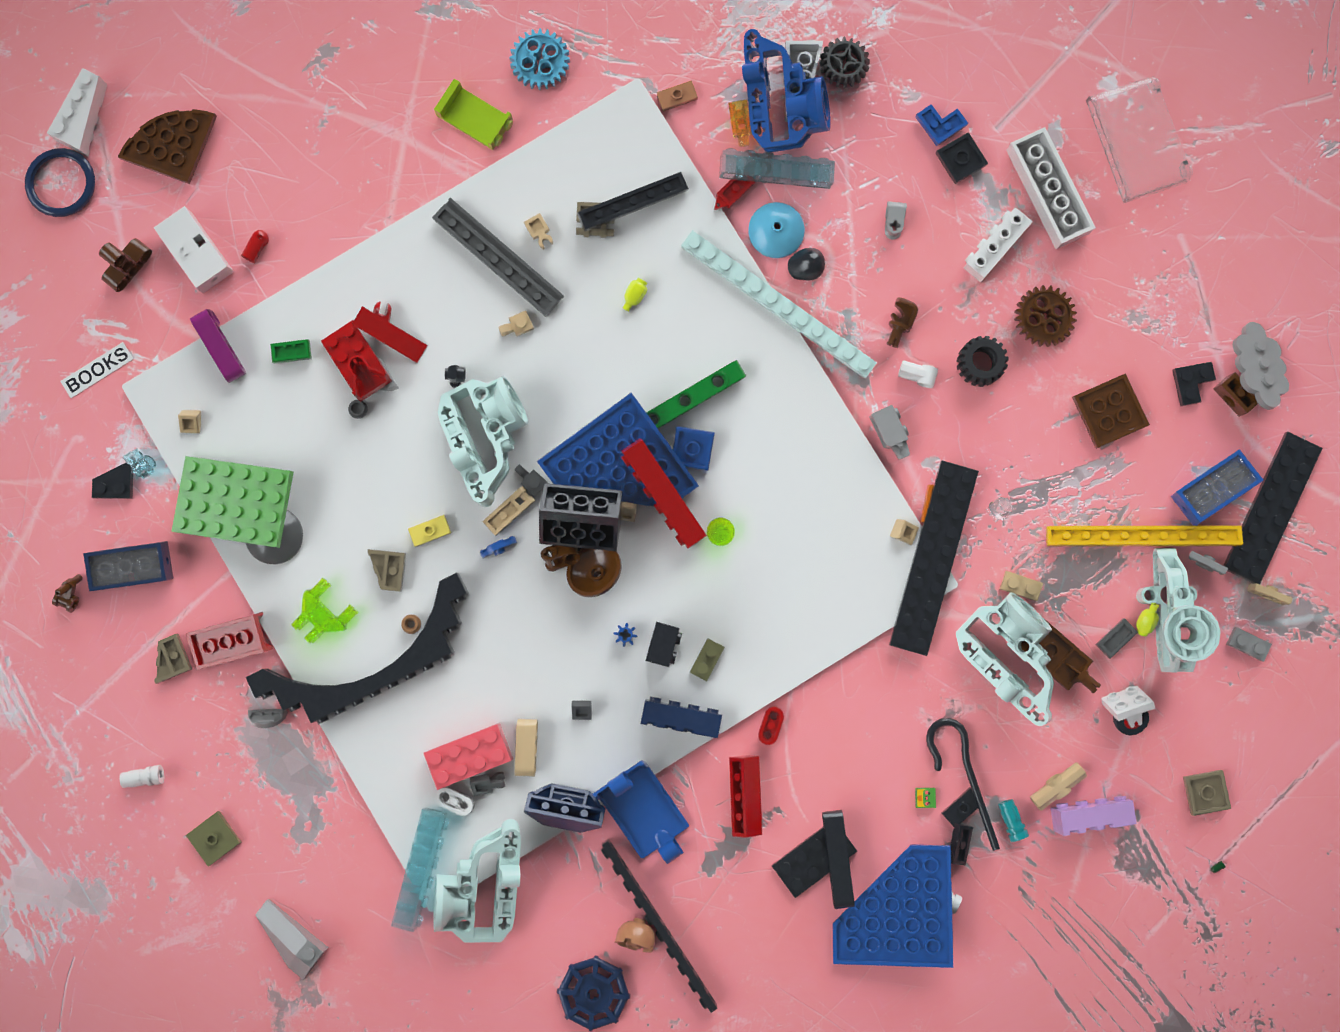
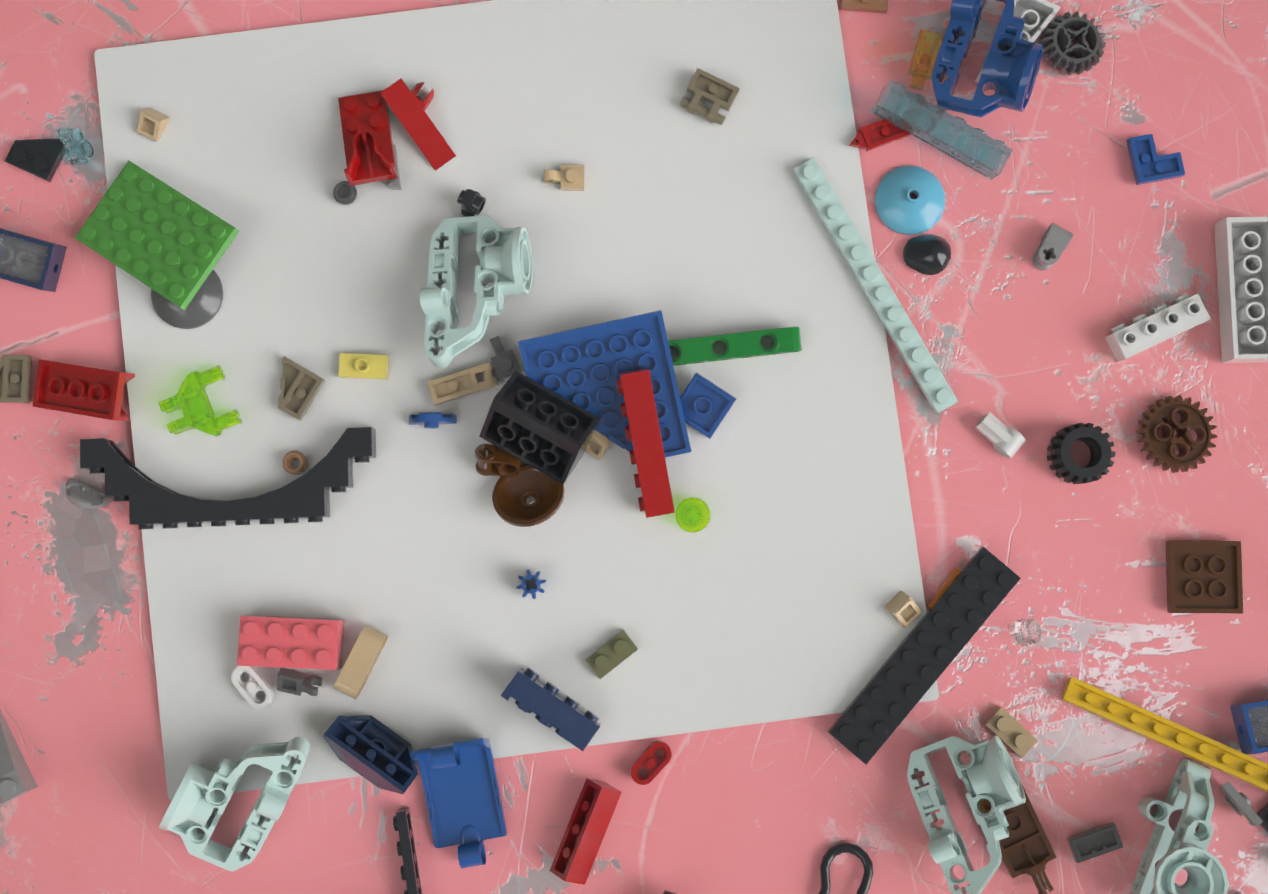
camera: 20 degrees right, 0 degrees up
white sticker [60,342,134,398] -> none
magenta beam [190,309,246,383] -> none
green plate [270,339,312,364] -> none
clear light blue brick [391,807,449,932] -> none
dark grey plate [432,198,564,317] -> none
tan plate [524,213,553,250] -> none
dark grey plate [571,700,592,720] -> none
black plate [577,172,689,231] -> none
neon yellow plant [623,278,647,312] -> none
black brick [645,622,682,667] -> none
light grey hinge [869,405,910,460] -> none
reddish brown piece [887,297,918,348] -> none
black plate [936,132,988,184] -> none
neon yellow plant [1136,603,1159,637] -> none

